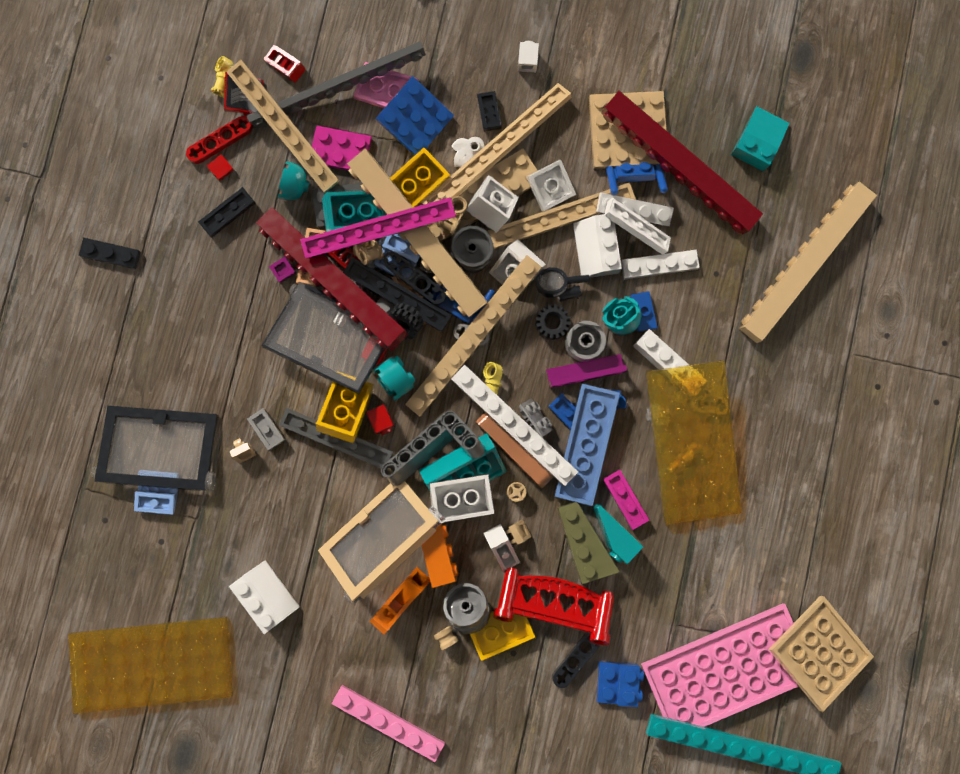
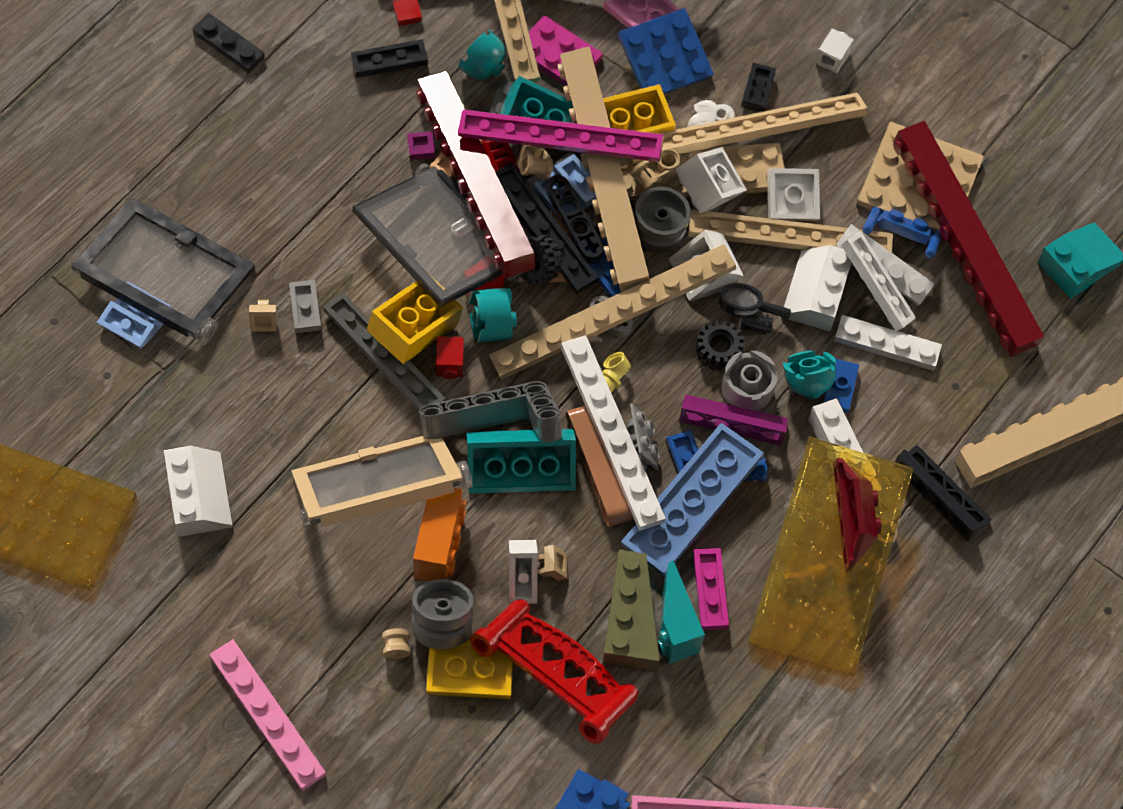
camera: 25 degrees right, 20 degrees down
orange arch [369,567,430,635] -> none
white slope [430,475,494,523] -> none
tan wheel [507,482,526,502] -> none
black beam [552,632,600,688] -> none
none -> dark red wedge [833,458,882,572]
none -> black fence [893,445,992,542]

